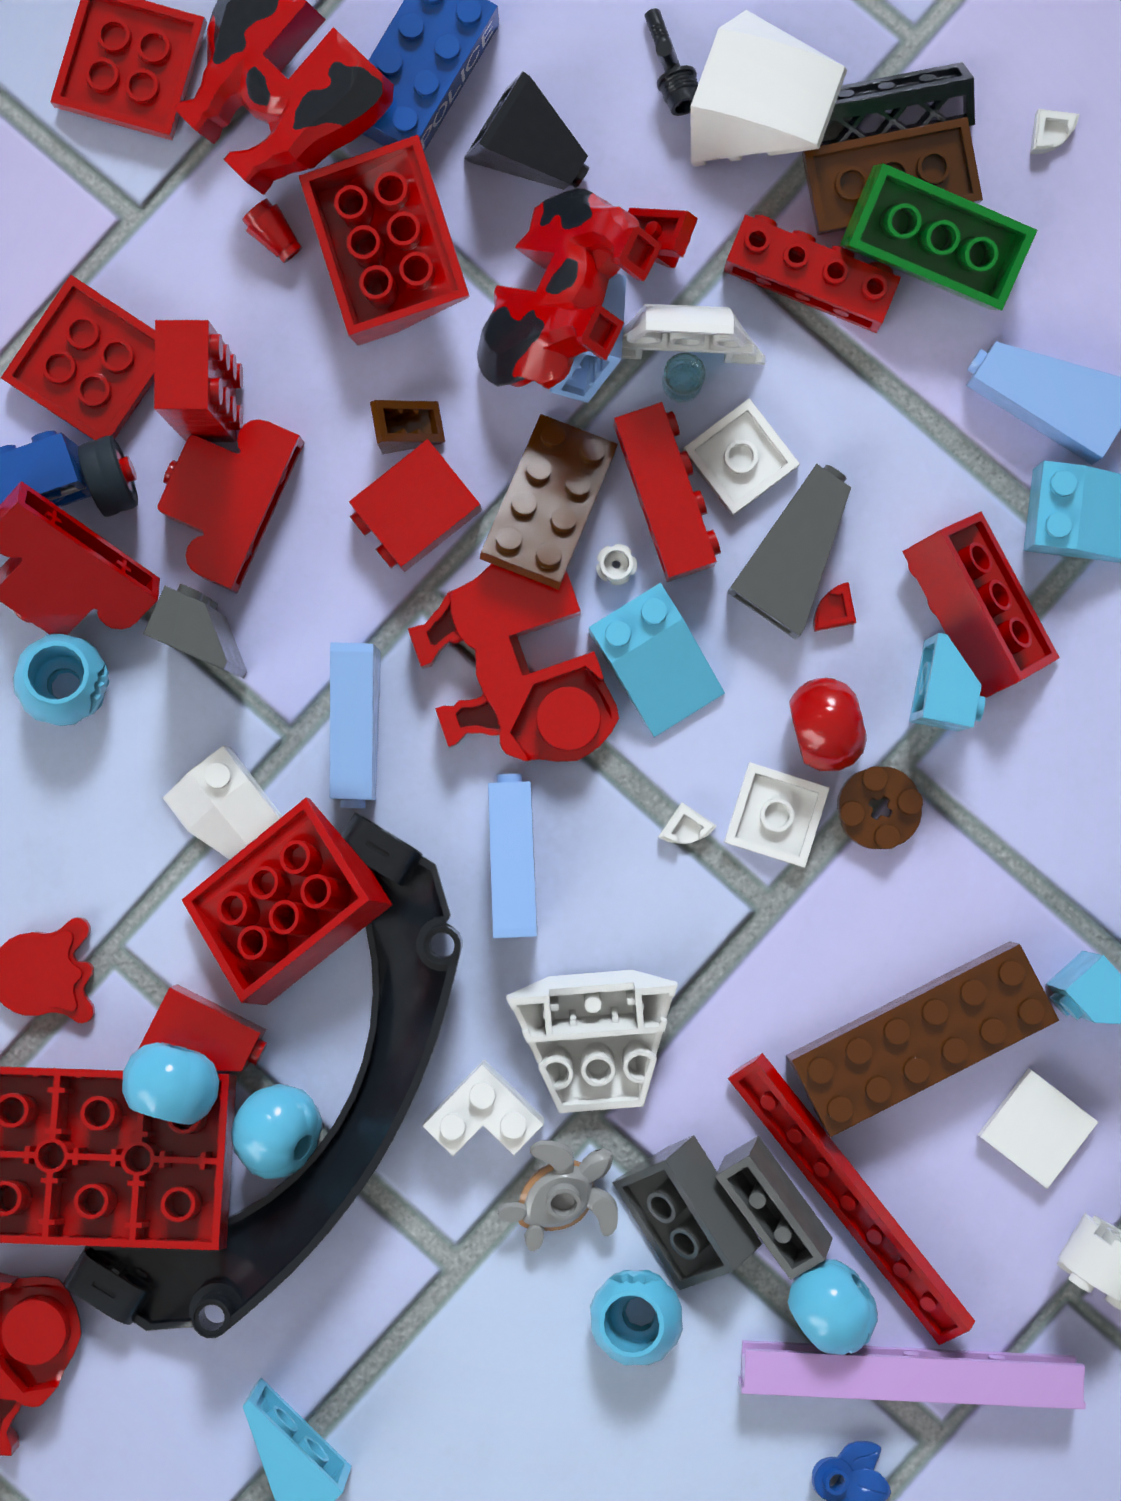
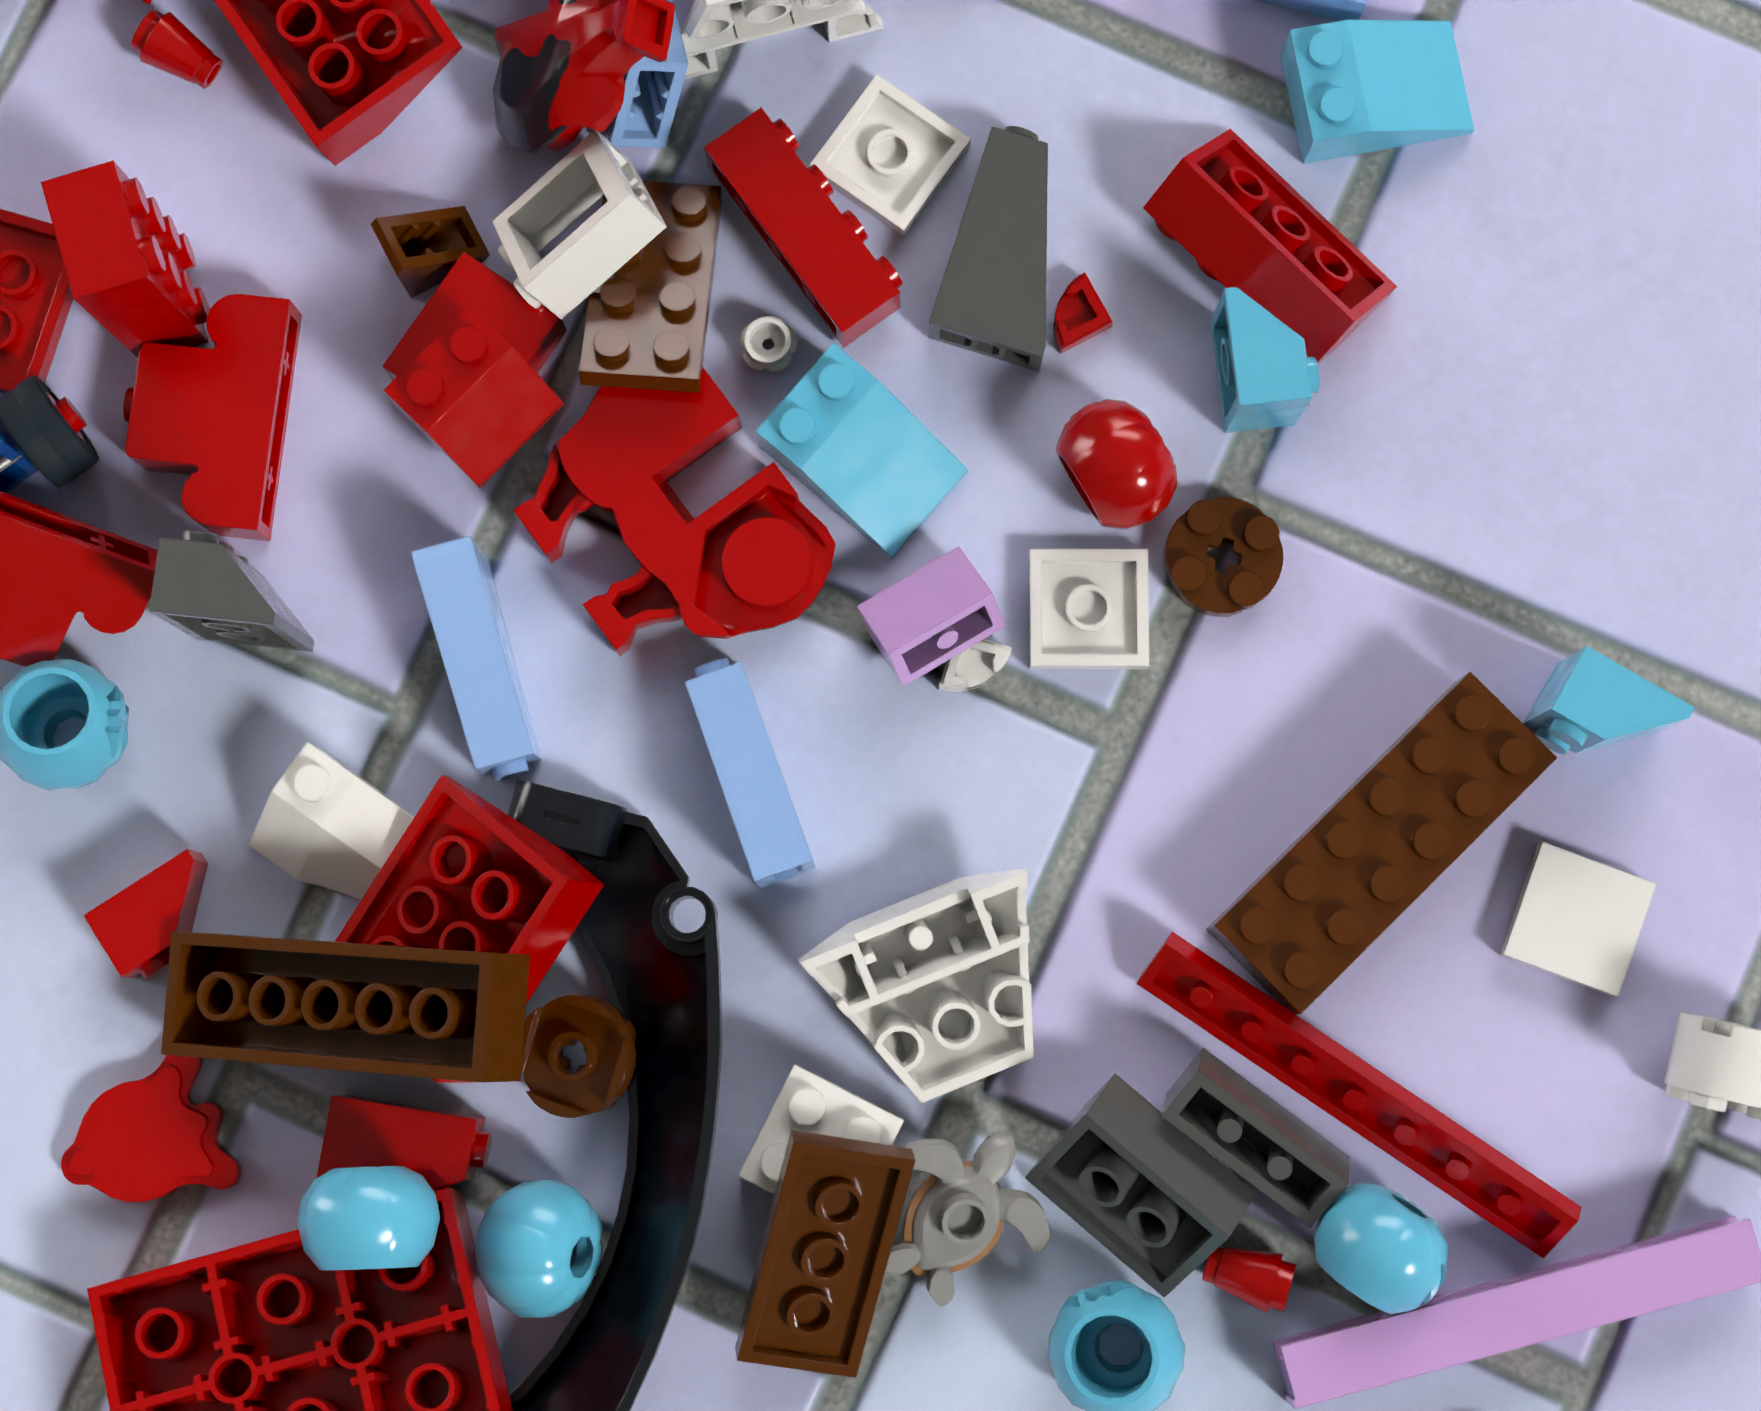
camera: 20 degrees left, 5 degrees down
clear light blue wheel [662,353,705,402] -> none
none -> red slope [83,849,208,981]
none -> reddish brown brick [161,931,530,1083]
none -> red slope [383,305,564,488]
none -> white window [492,130,667,319]
none -> reddish brown plate [521,994,637,1118]
none -> reddish brown plate [735,1130,915,1378]
none -> lavender brick [857,546,1006,687]
none -> red cone [1202,1247,1297,1313]

